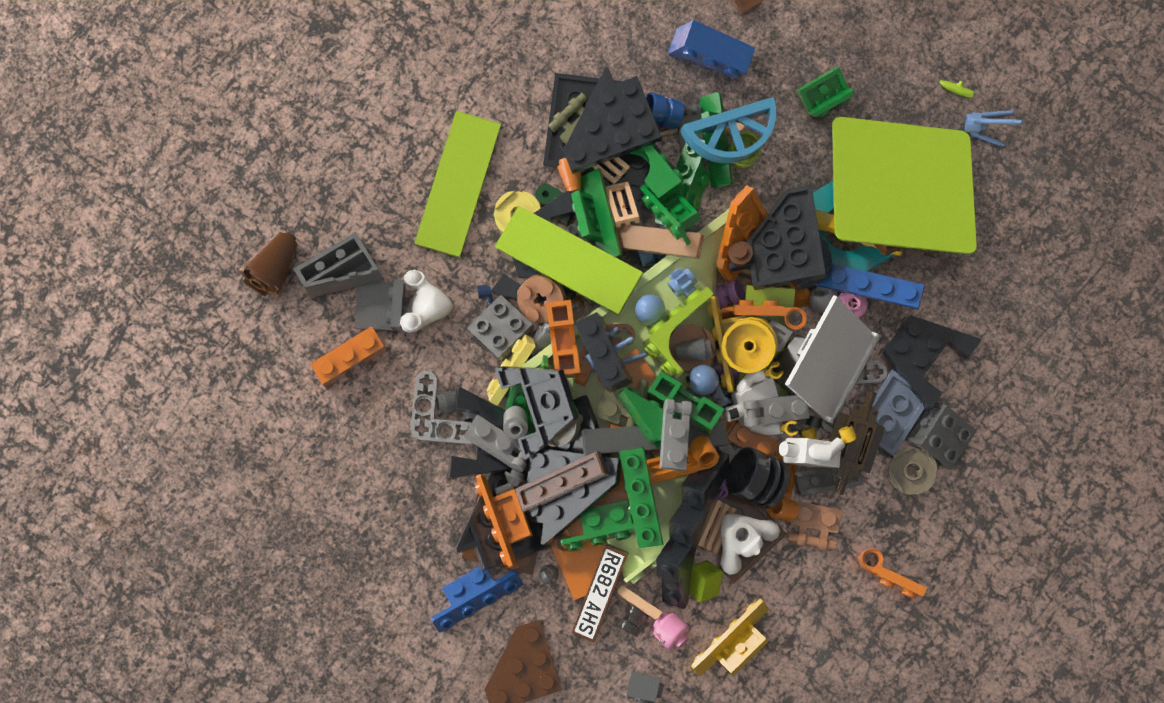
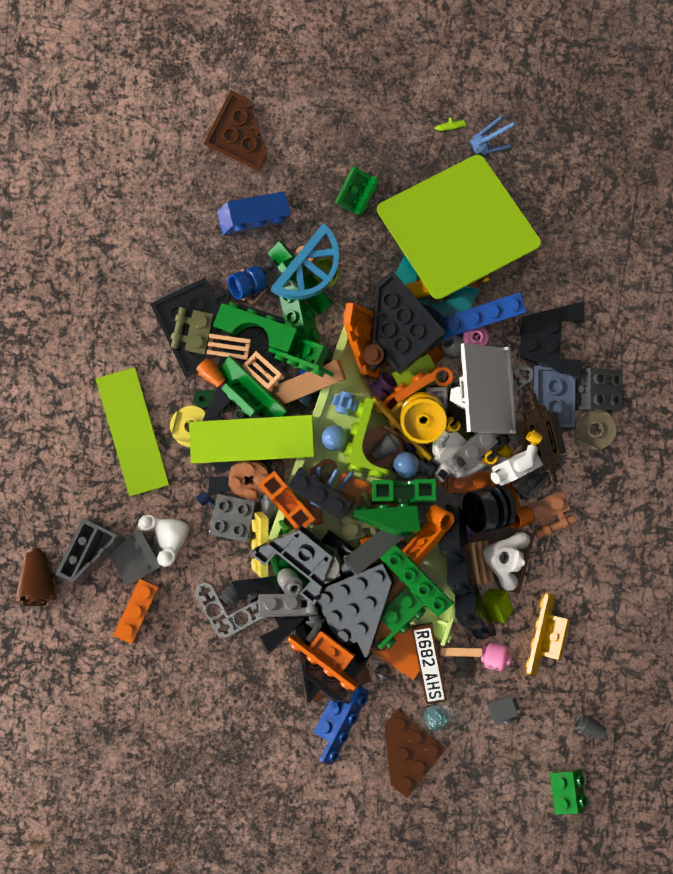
camera: 30 degrees left, 5 degrees up
tile [515,451,608,512] -> none
black wing [563,67,662,174] -> none
light grey plate [659,399,692,471] -> none
orange plate [858,548,927,599] -> none
none -> clear light blue piece [423,705,449,732]

